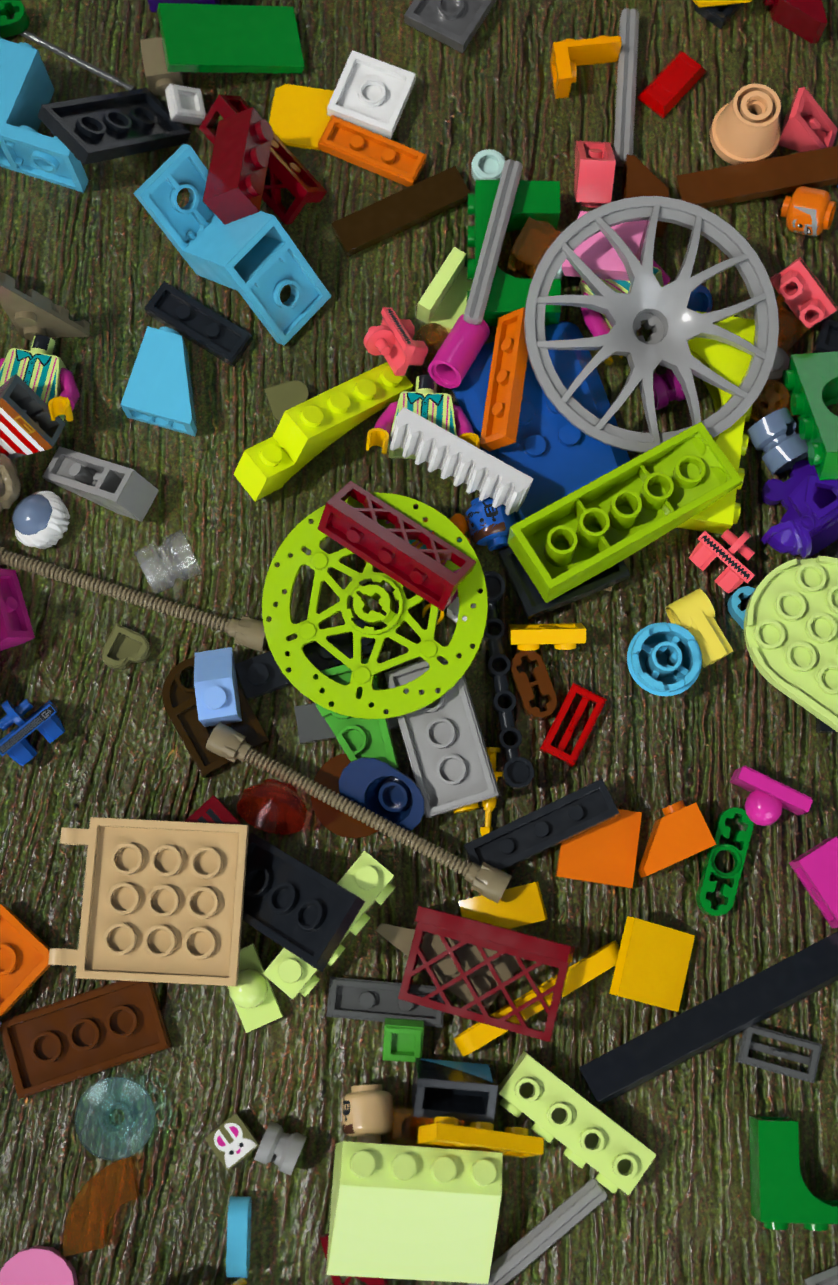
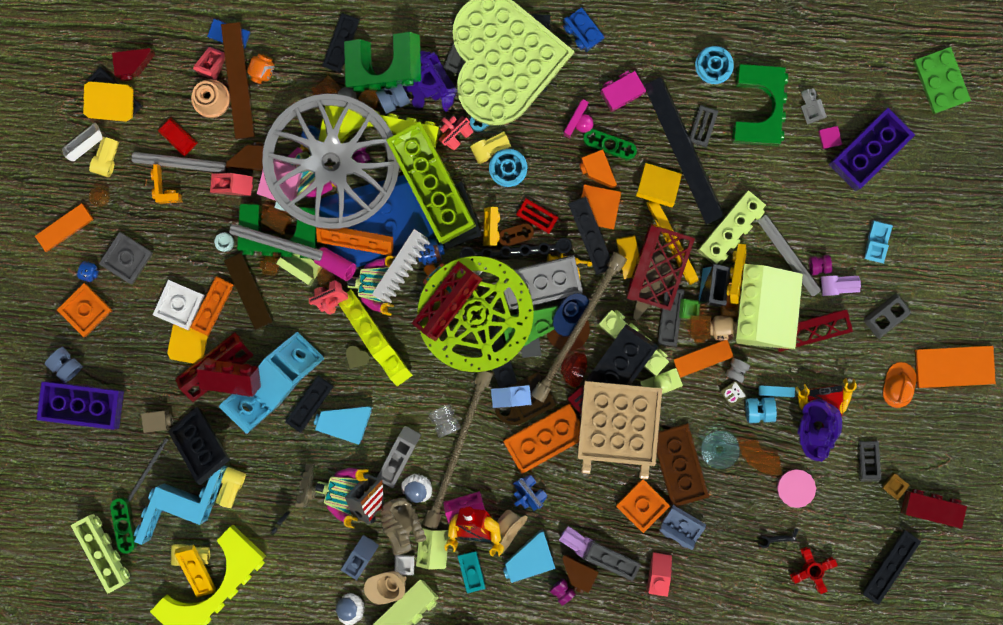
camera: 85 degrees left, 10 degrees up
olive tile [101,623,151,670] -> none
green tile [157,3,305,74] -> none
white tile [165,84,206,126] -> none
coral hips [770,257,838,330] -> none
none -> light yellow piece [216,467,246,508]
none -> clear orange piece [259,256,279,276]
none -> orange tile [503,403,580,474]
none -> orange tile [673,340,734,378]
none -> clear orange bracket [689,316,711,343]
none -> medium azure wheel [745,397,777,423]

